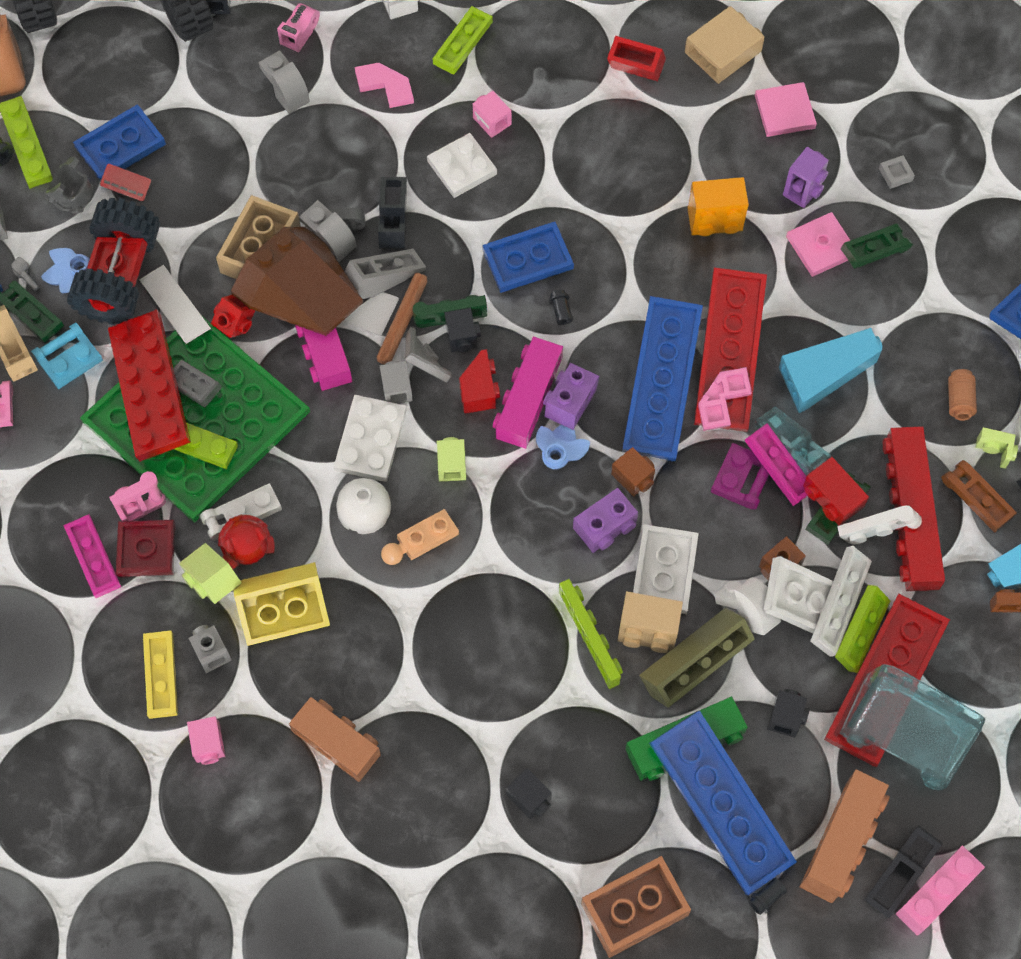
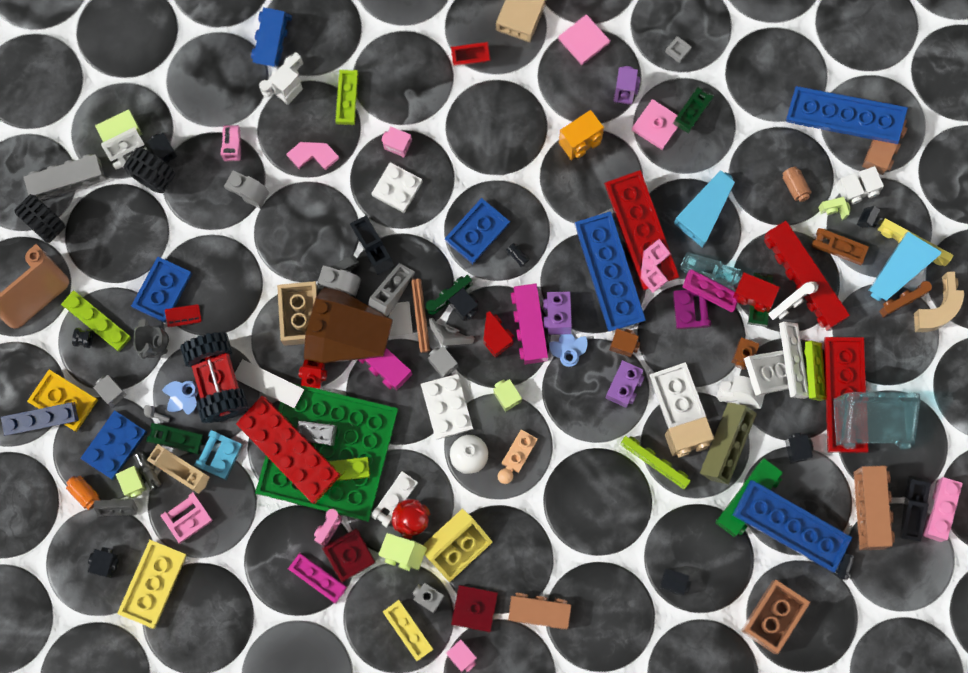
camera: 25 degrees left, 10 degrees up
none -> dark red plate [451,585,498,632]

